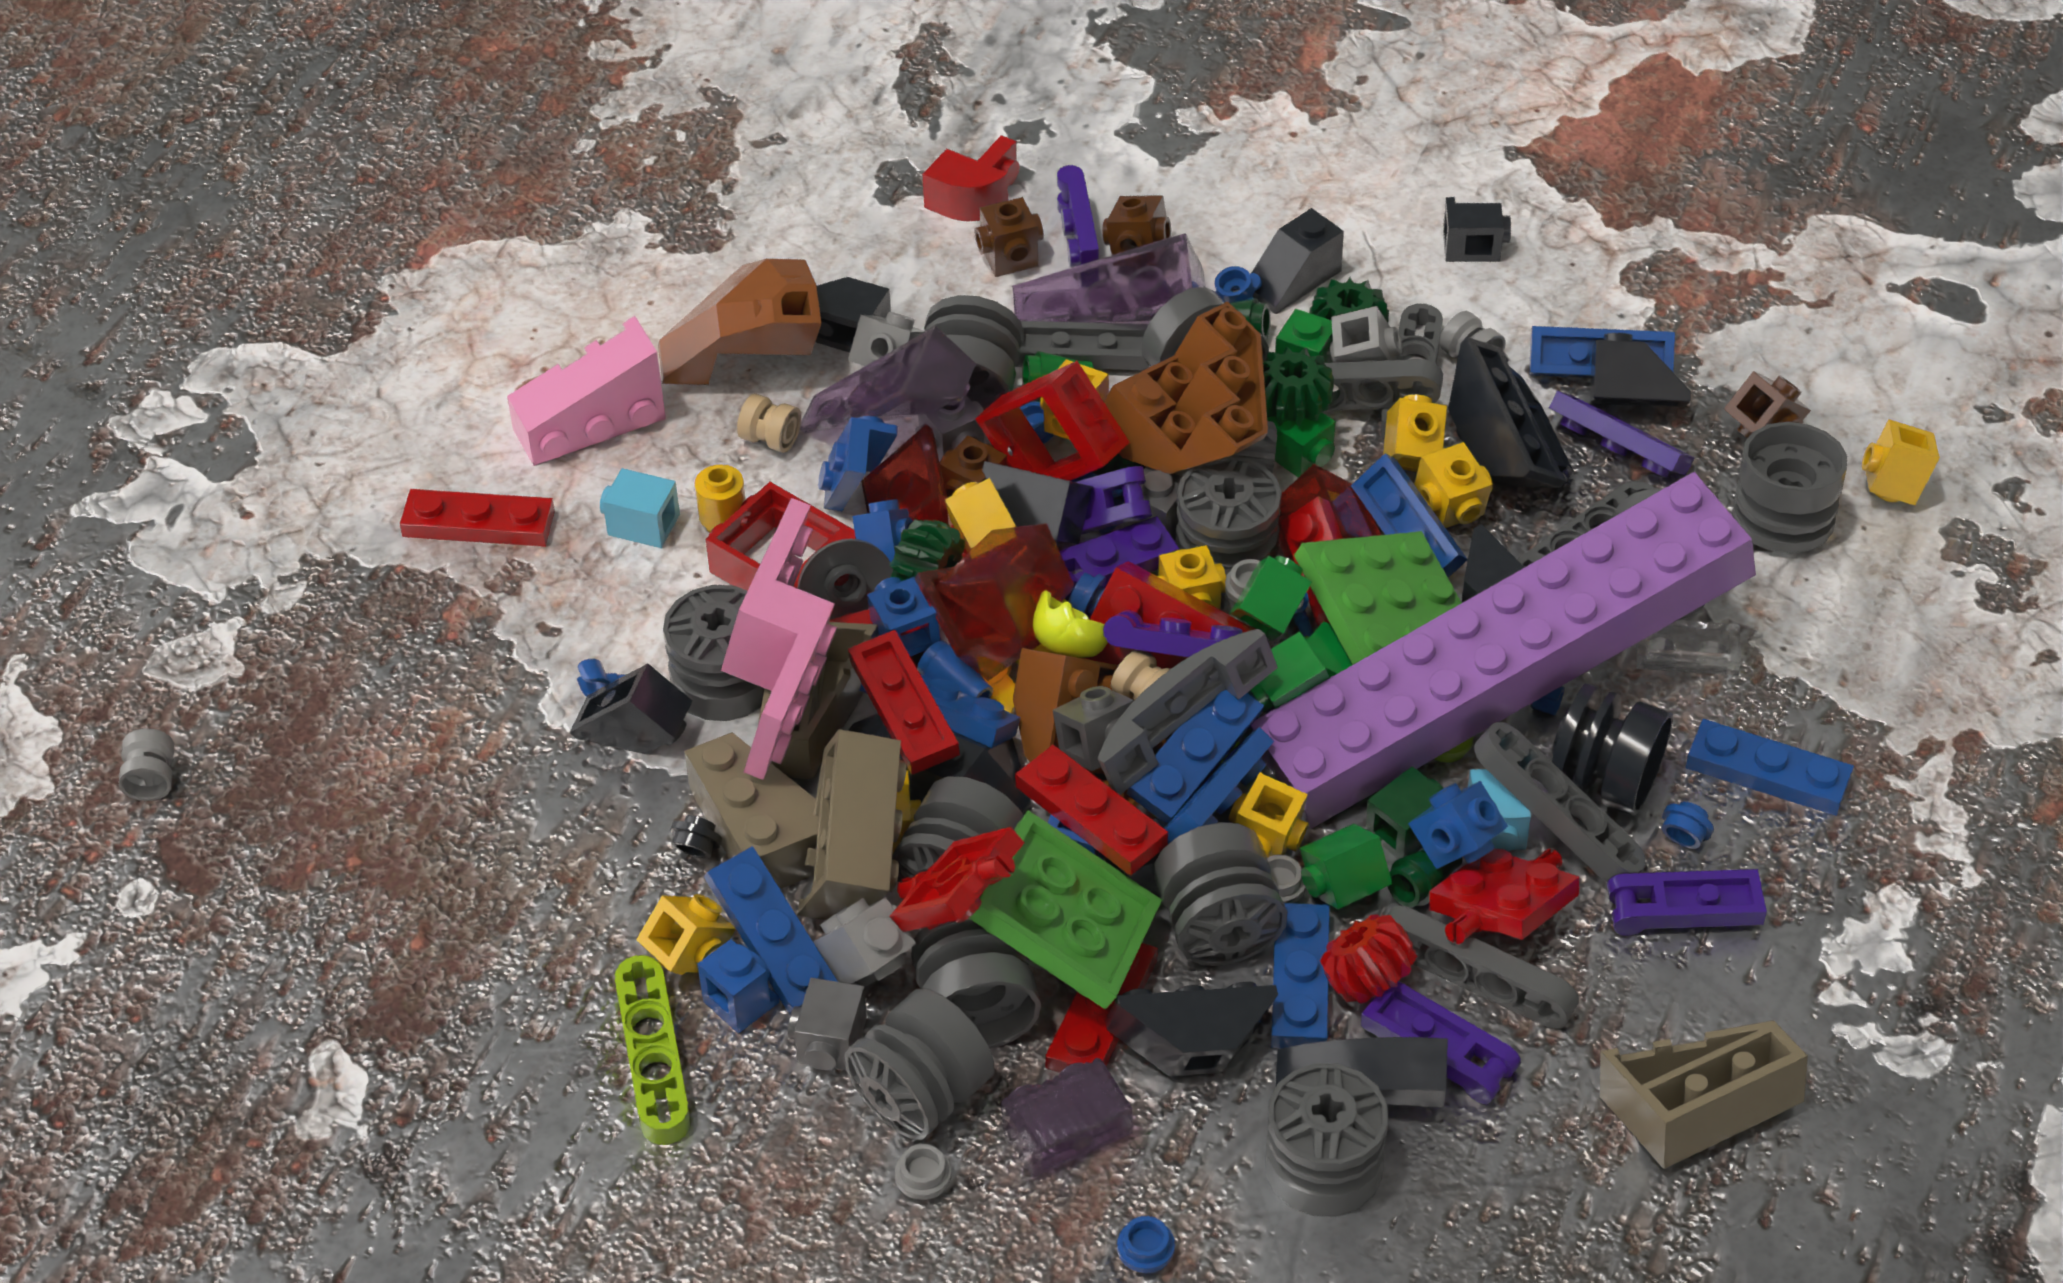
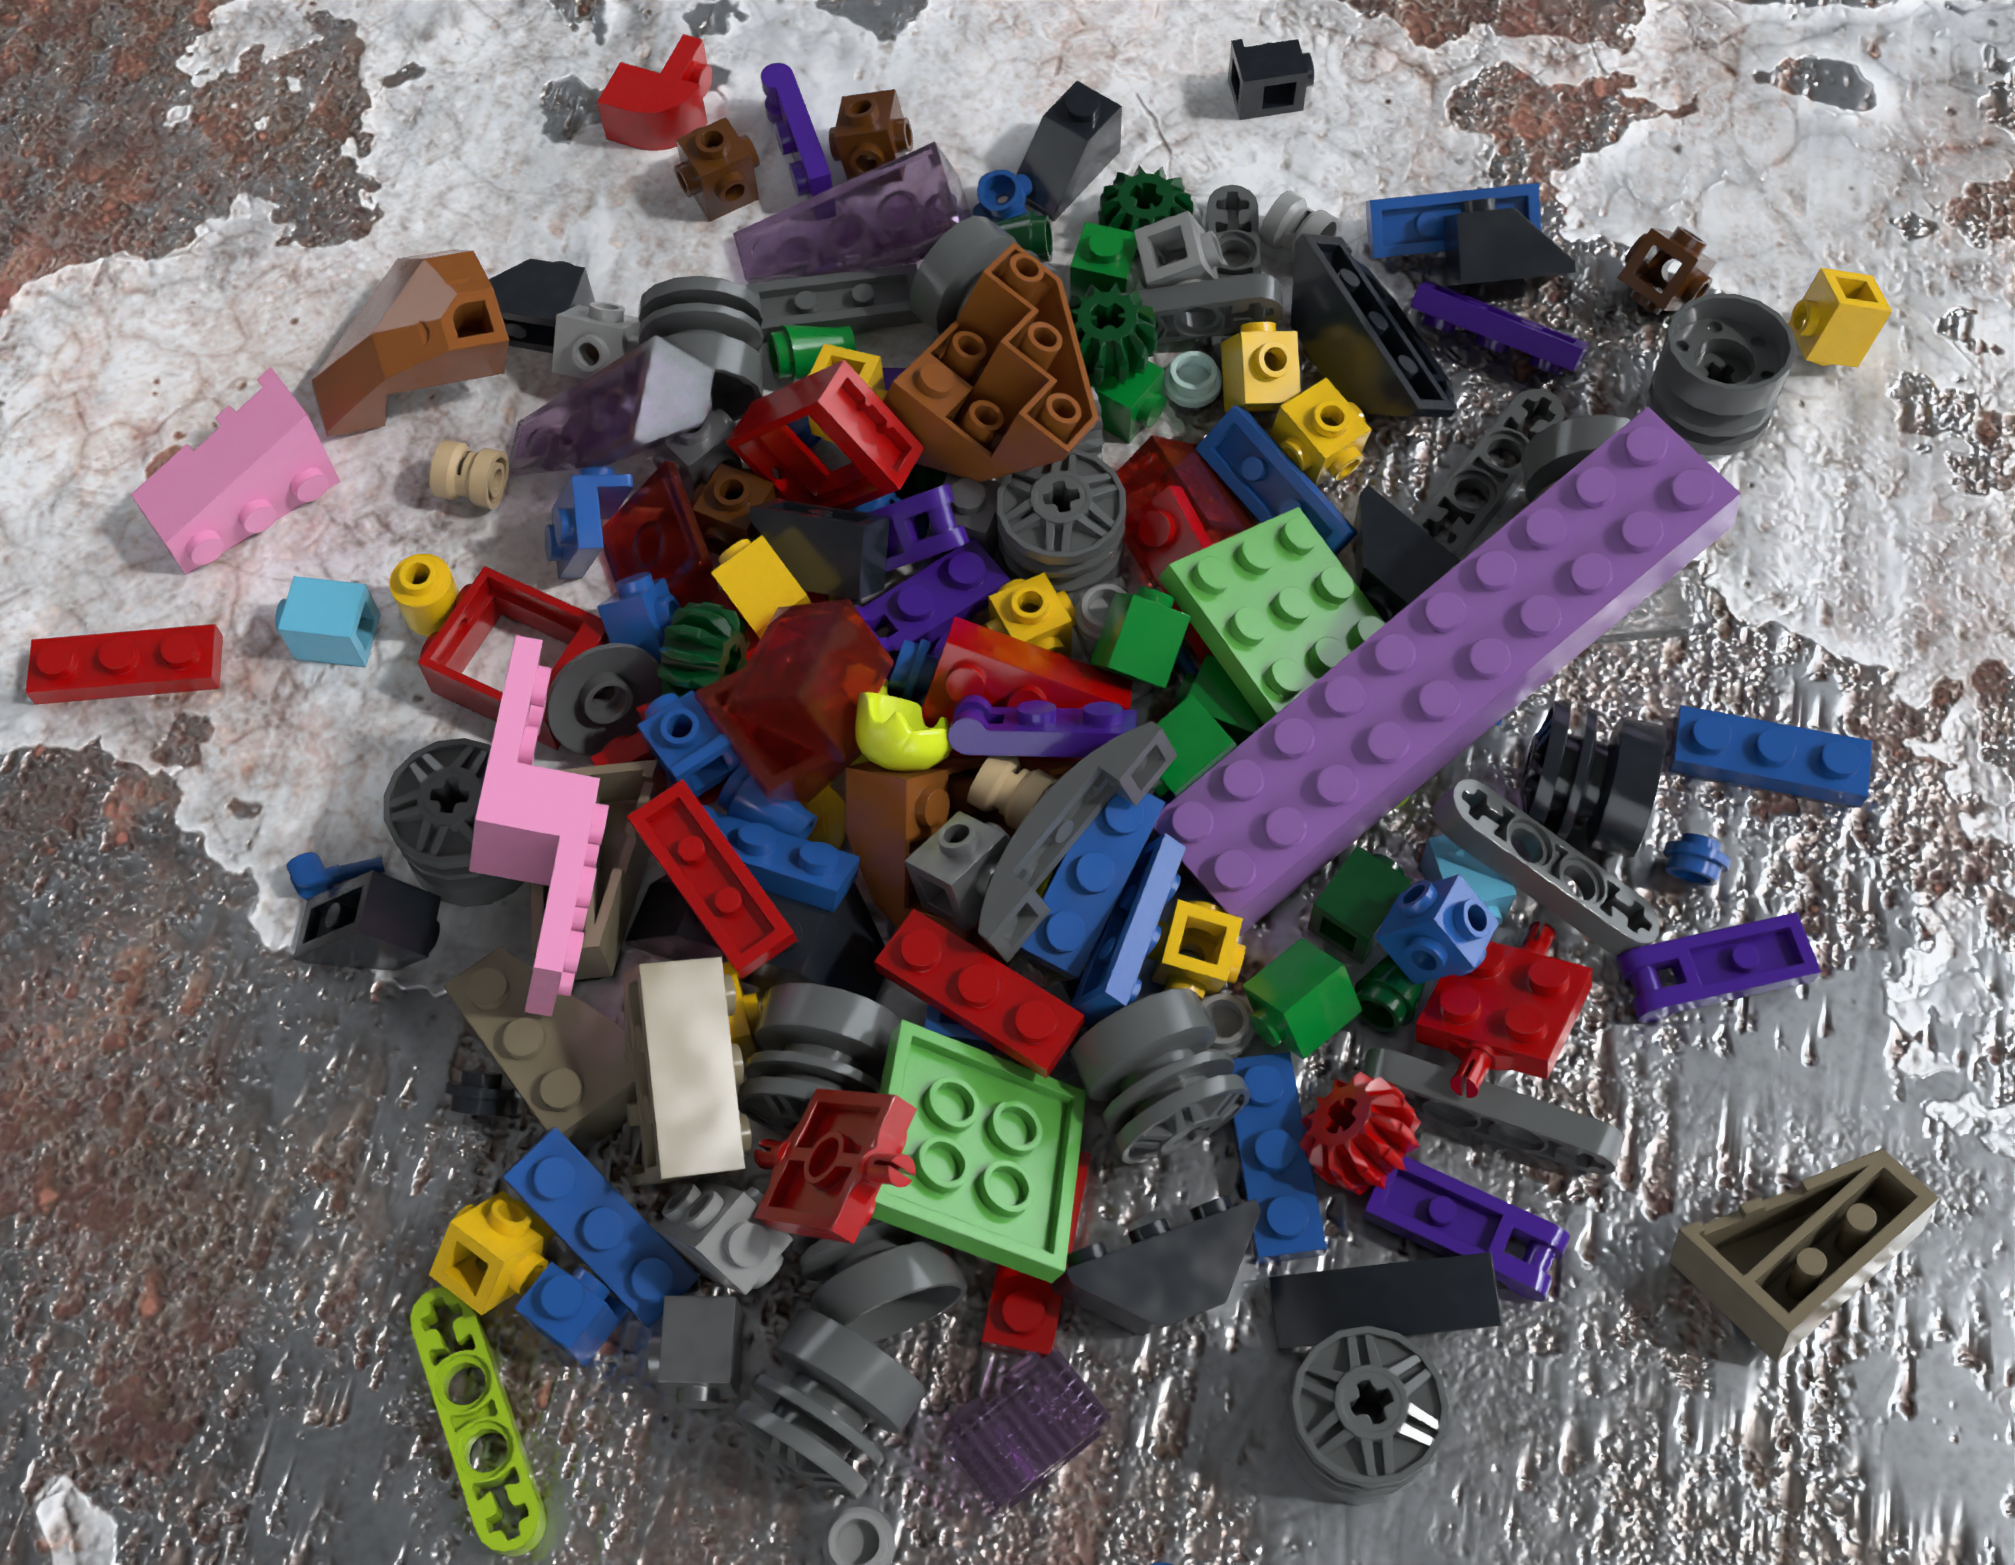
camera: 10 degrees left, 15 degrees up
none -> light aqua plate [1164,351,1222,408]

